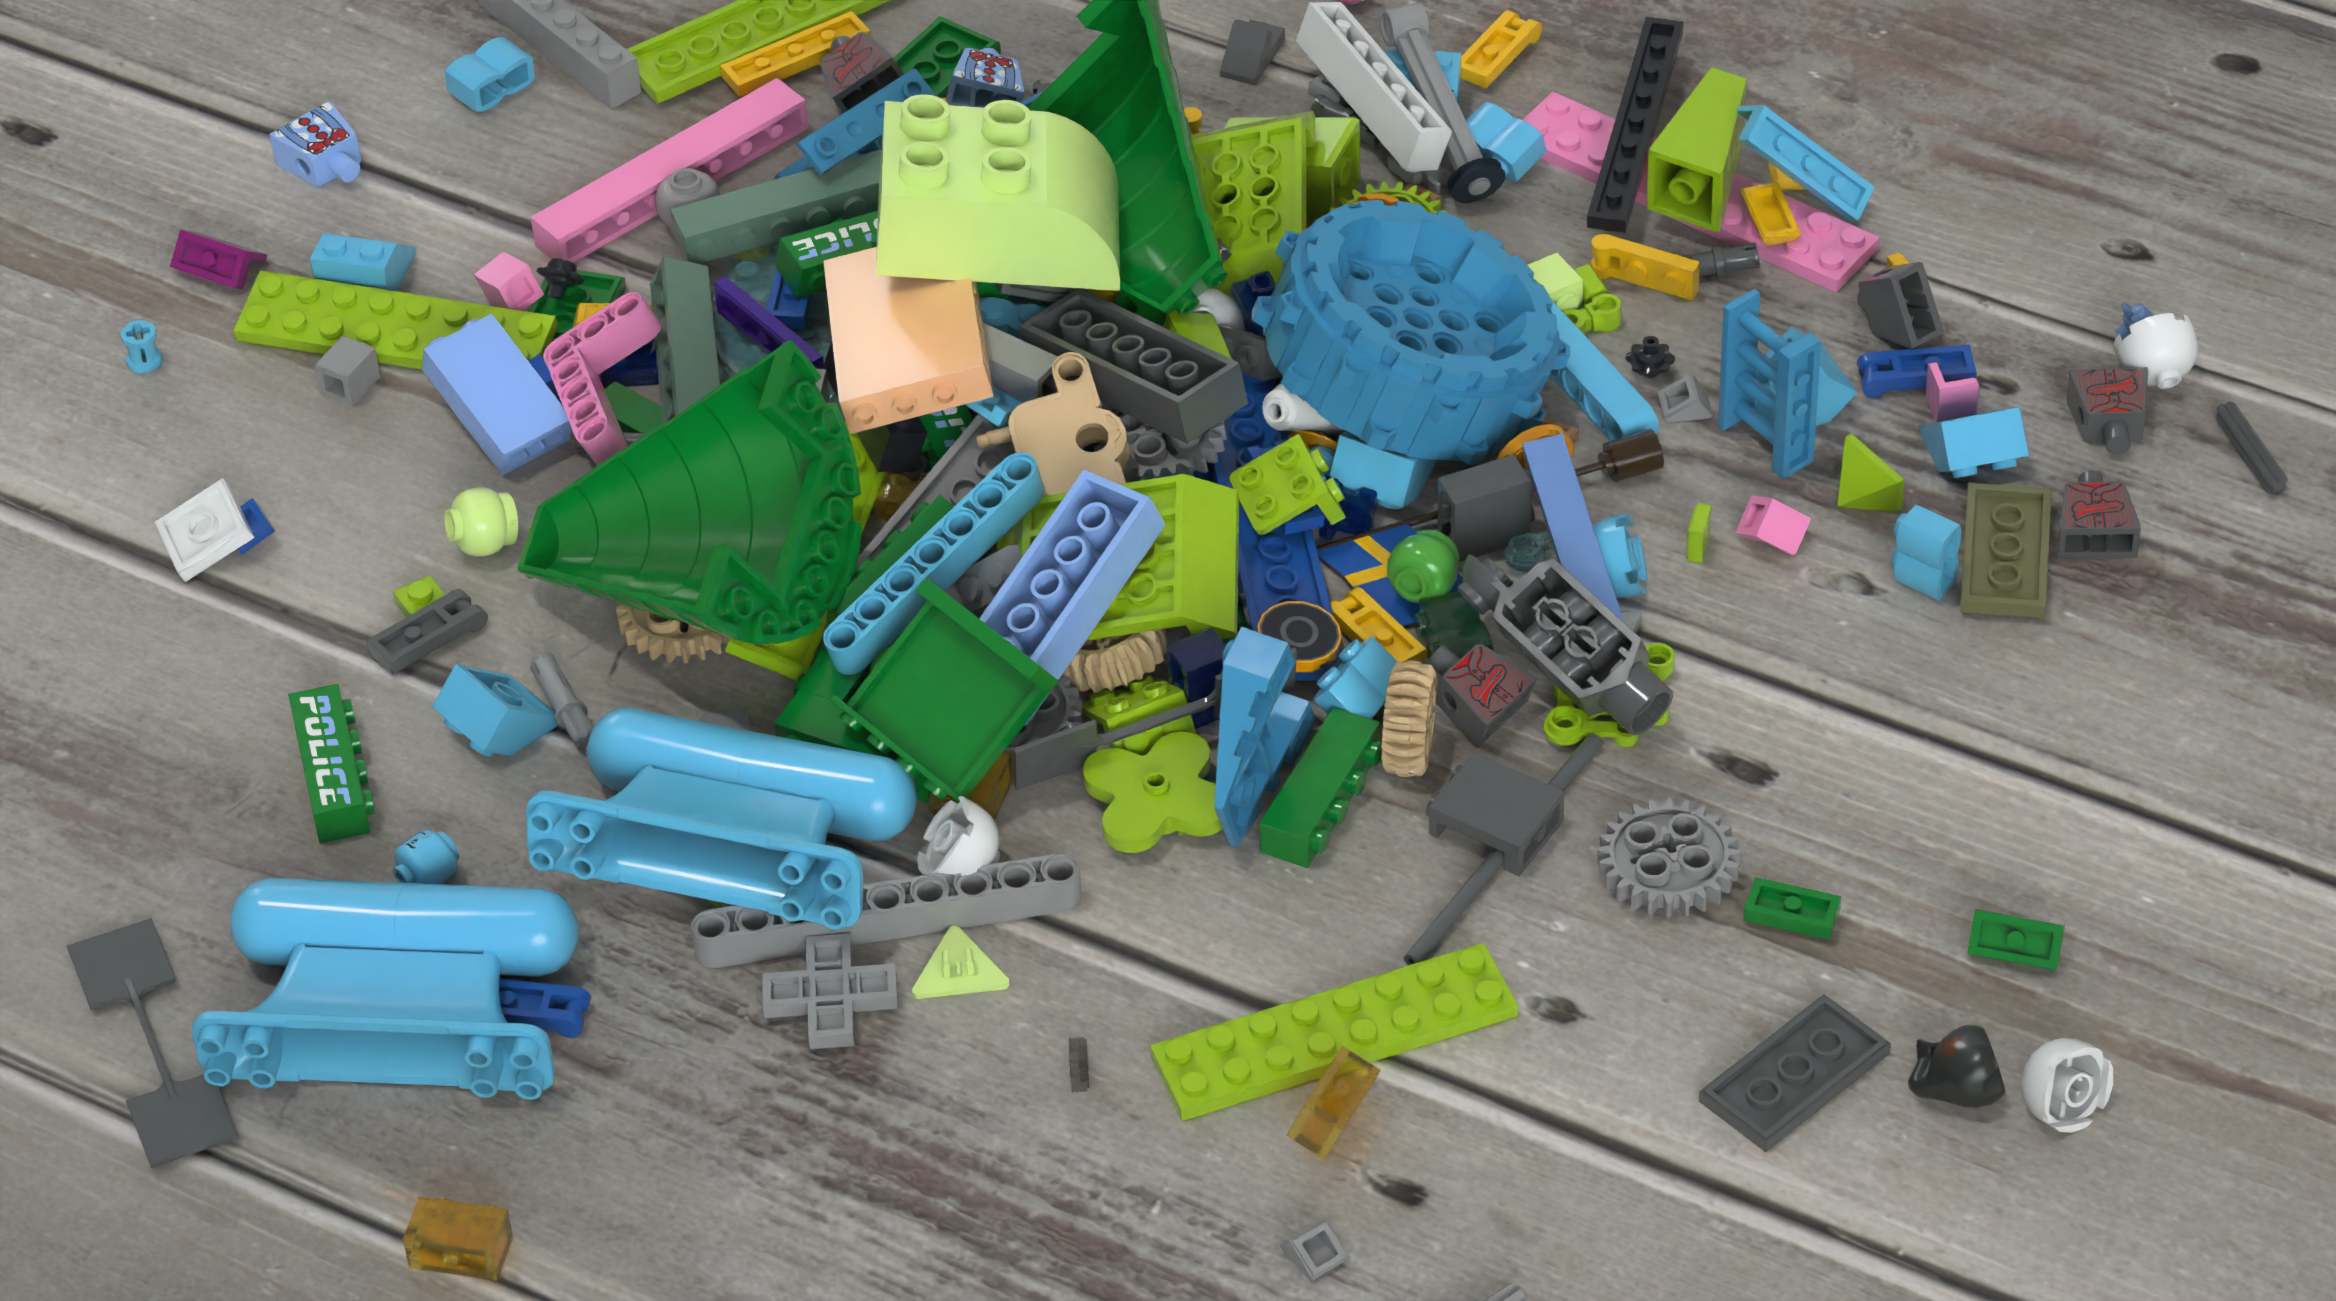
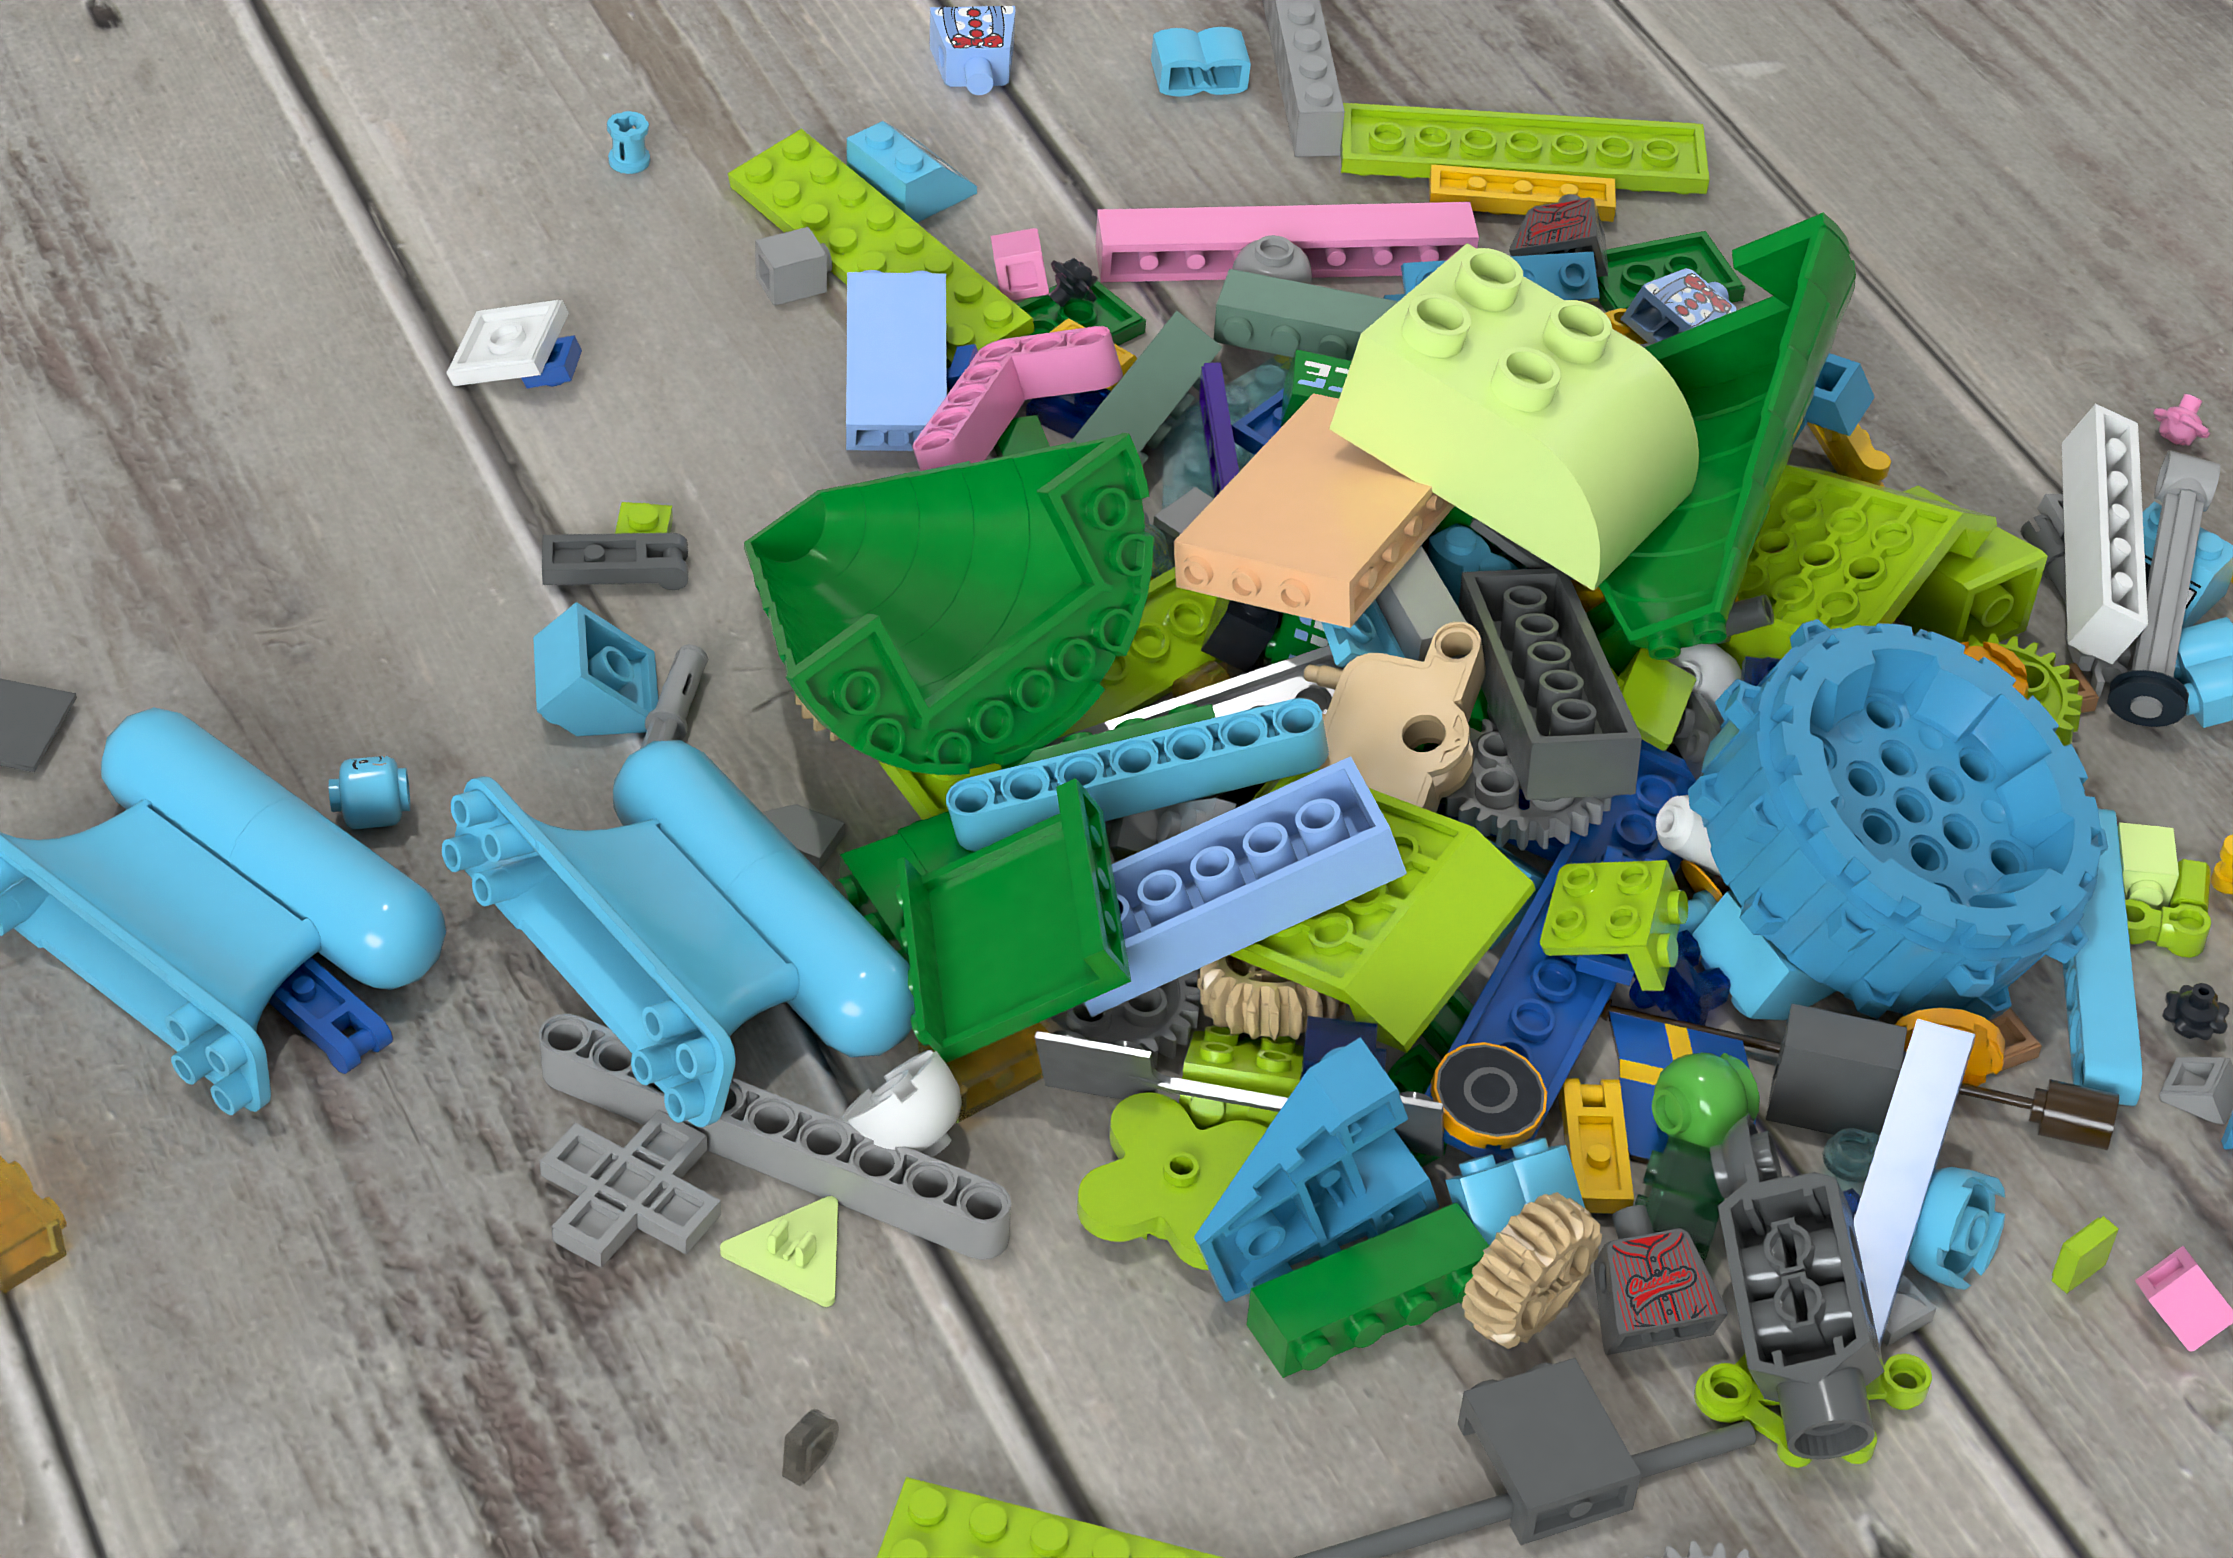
camera: 30 degrees right, 0 degrees up
magenta panel [170,229,267,290] -> none
green brick [288,684,375,844] -> none
yellowish green piece [444,487,518,557] -> none
dark grey slope [1220,19,1285,85] -> none

